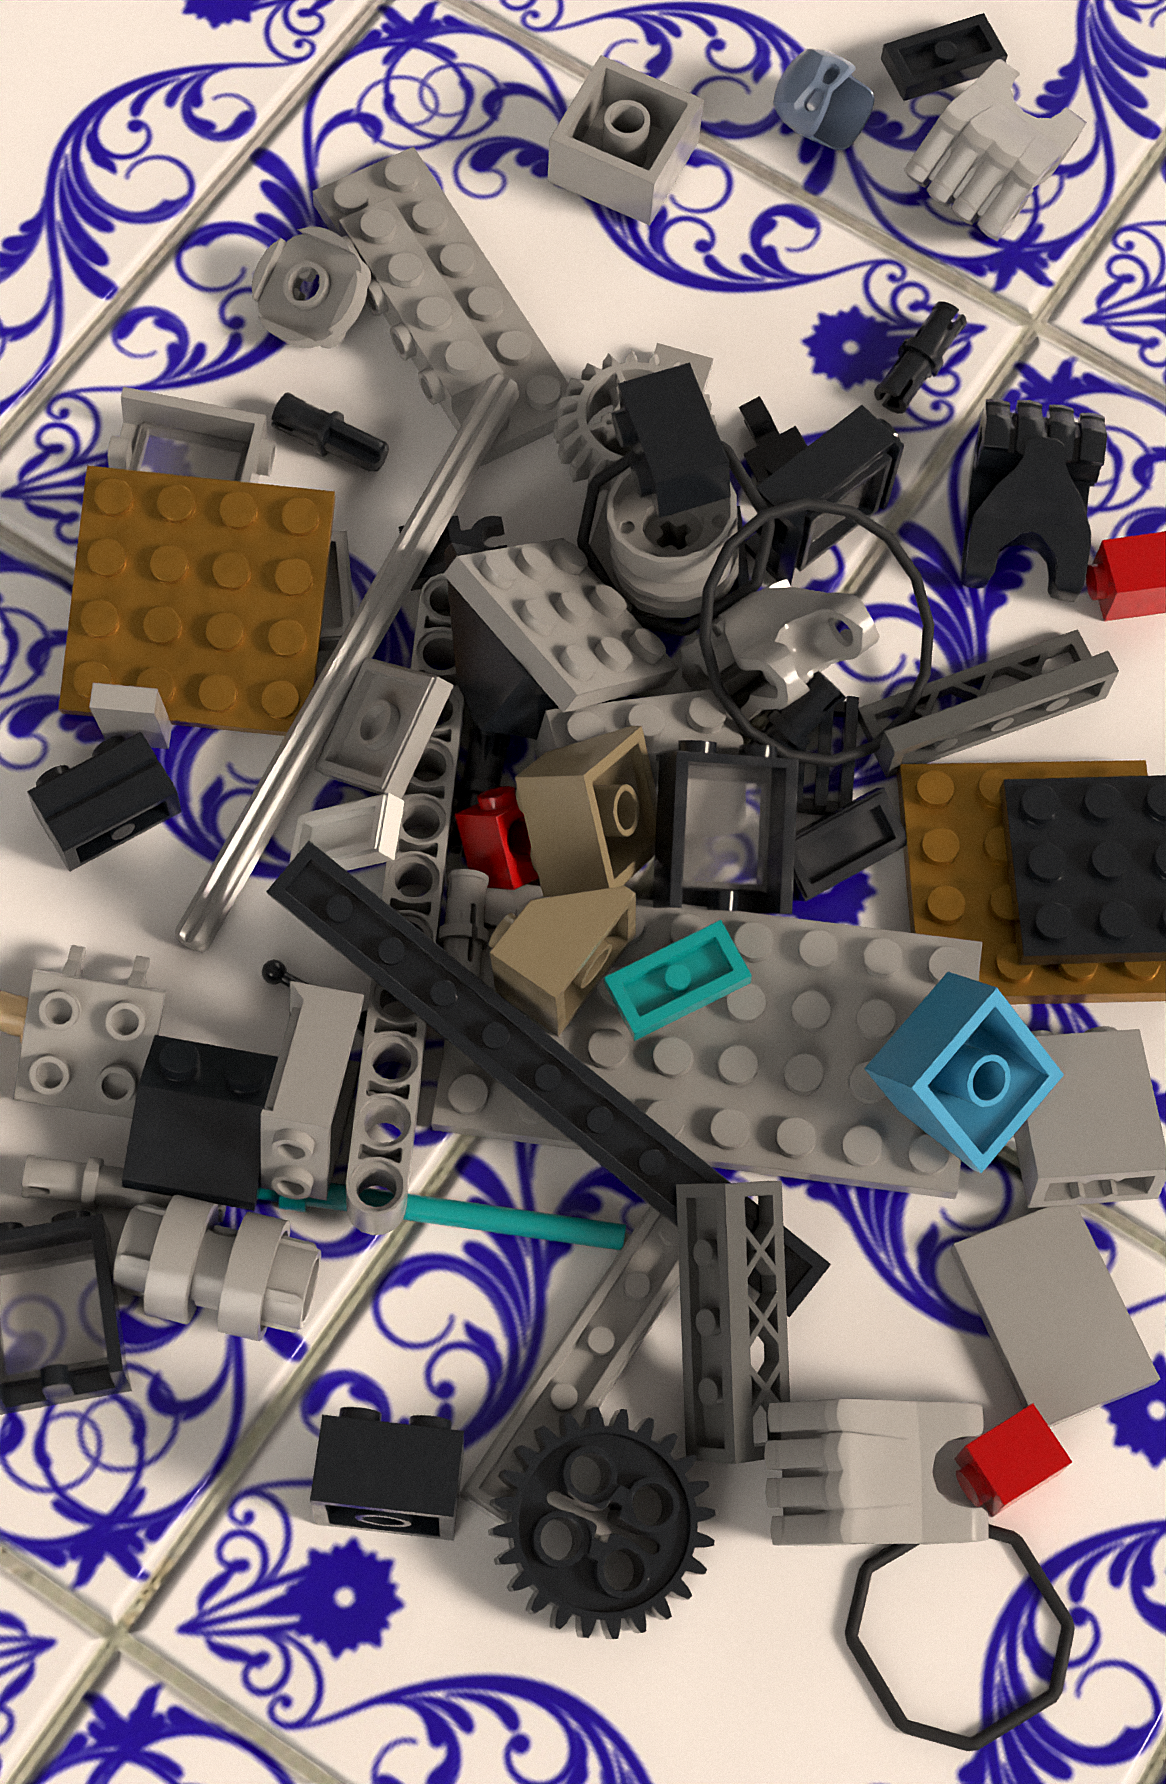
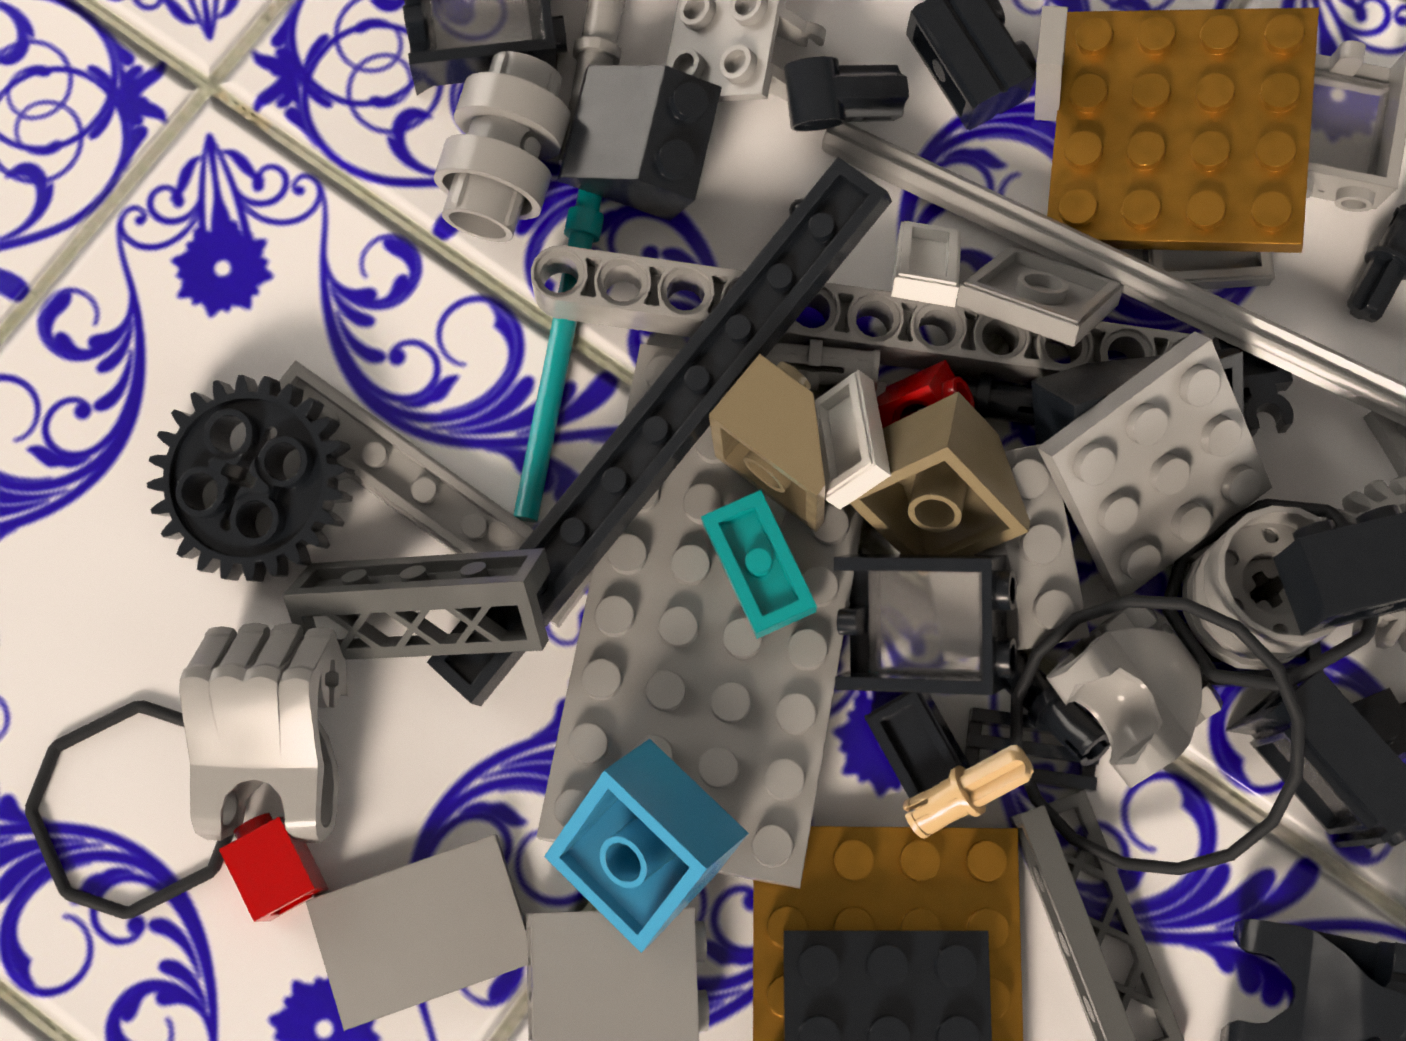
camera: 100 degrees right, 10 degrees up
light grey window [261,981,364,1200] -> none
black brick [310,1407,464,1541] -> none
none -> black piece [784,56,909,132]
none -> white tile [815,370,891,510]
none -> tan axle [903,745,1034,839]

